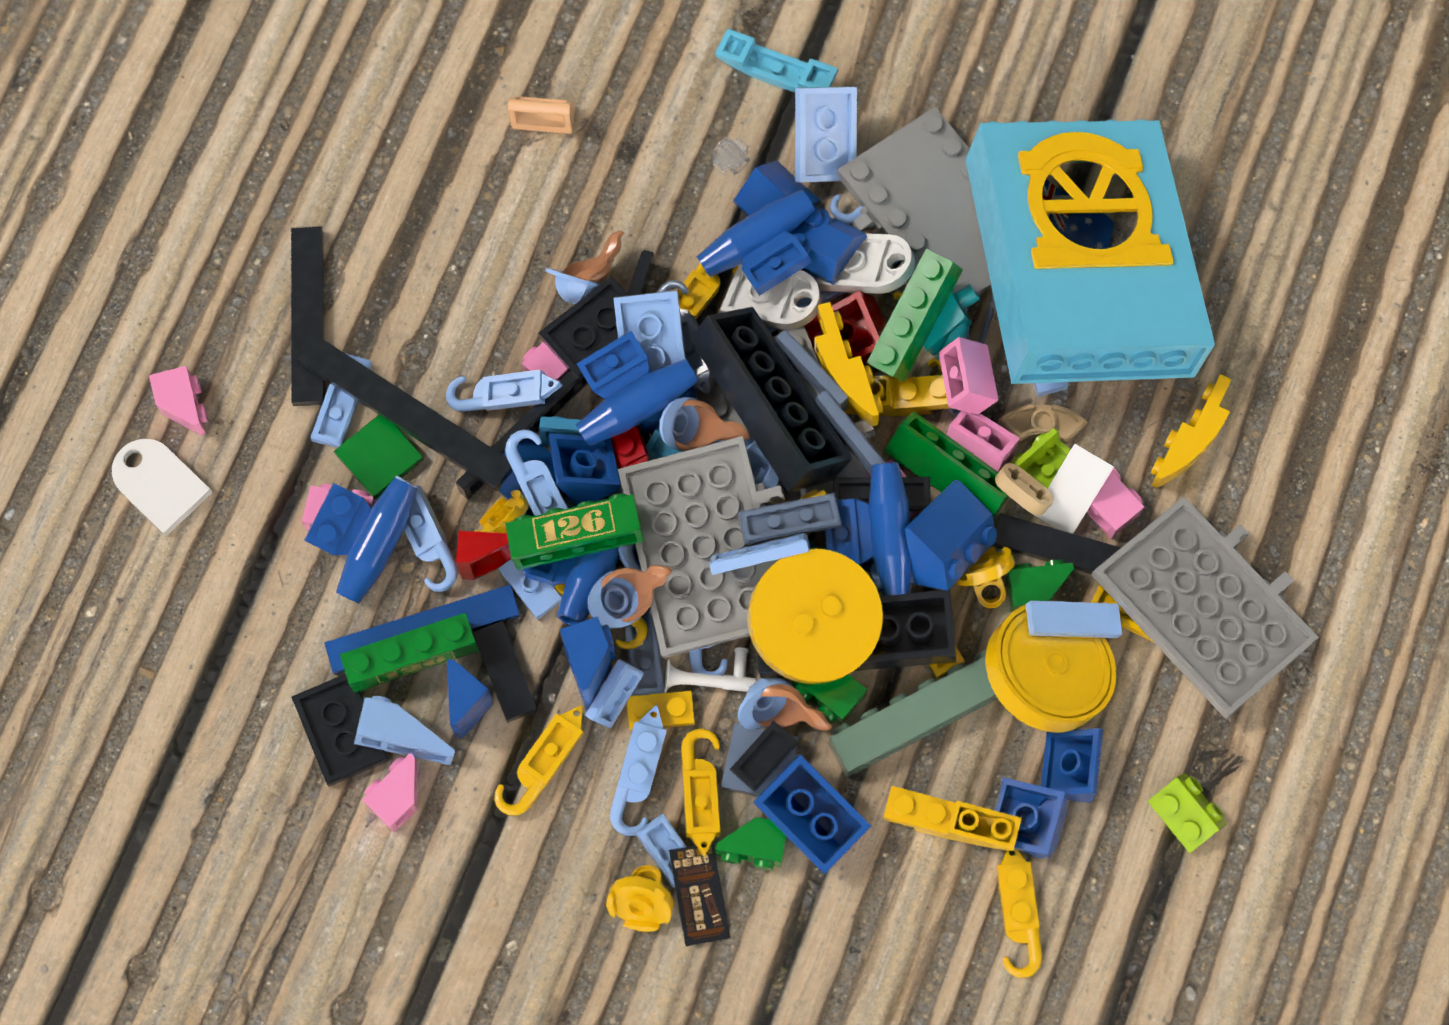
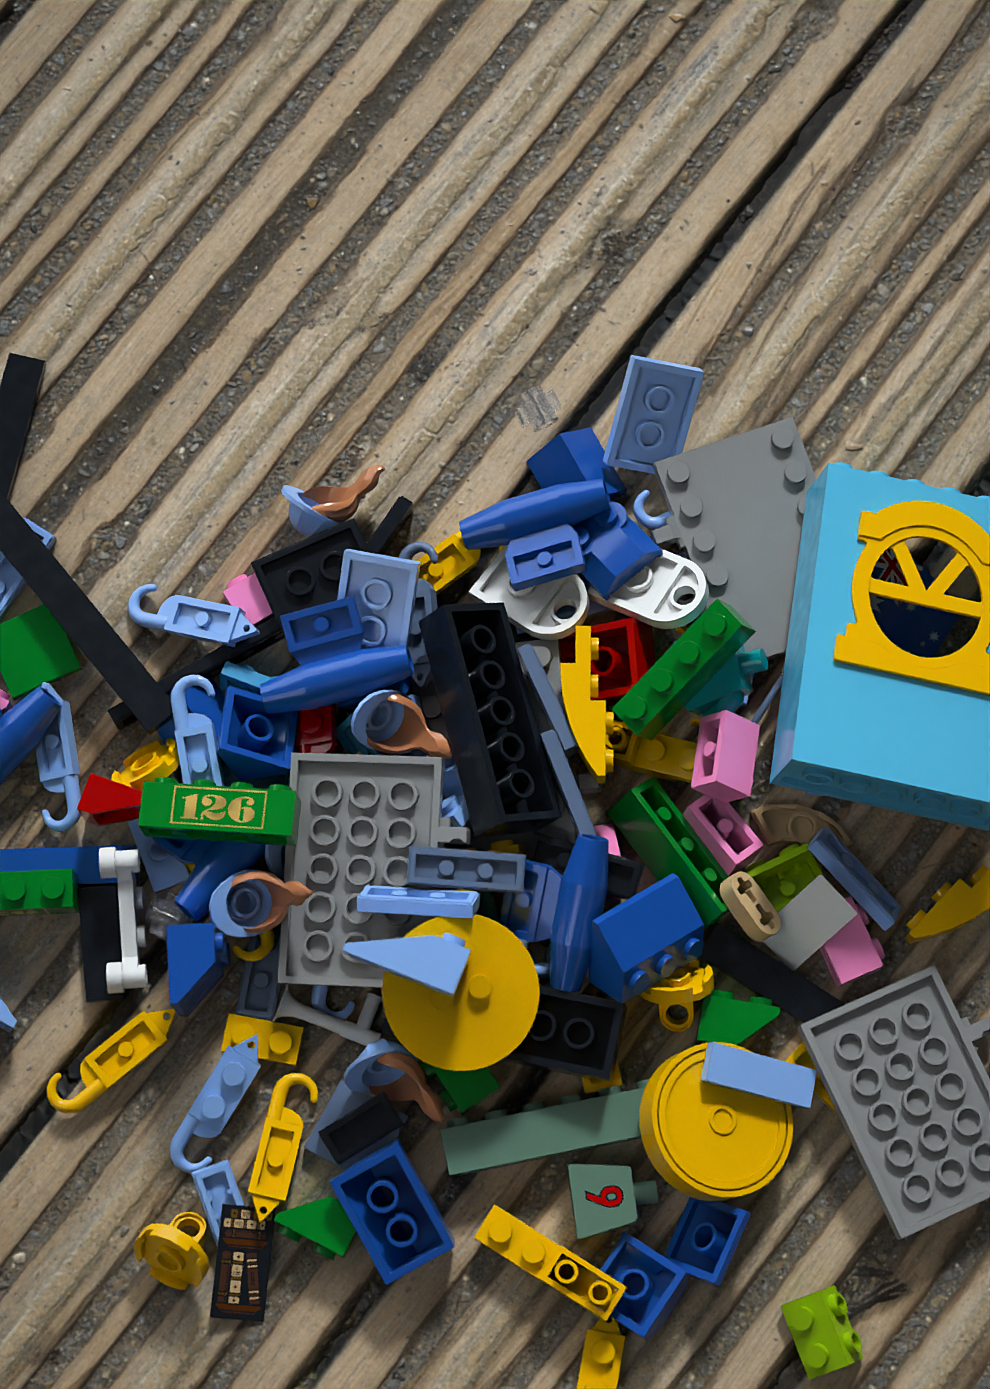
camera: 15 degrees right, 5 degrees up
blue slope [447,659,494,738] -> none
light nougat tile [508,96,575,134] -> none
light blue plate [585,659,644,728] -> none
medium azure slope [715,29,838,92] -> none
none -> white plate [99,847,148,994]
none -> clear gear [146,892,193,941]
none -> light blue slope [342,933,471,998]
none -> sand green torso [567,1164,658,1241]
none -> light blue tile [807,826,902,931]

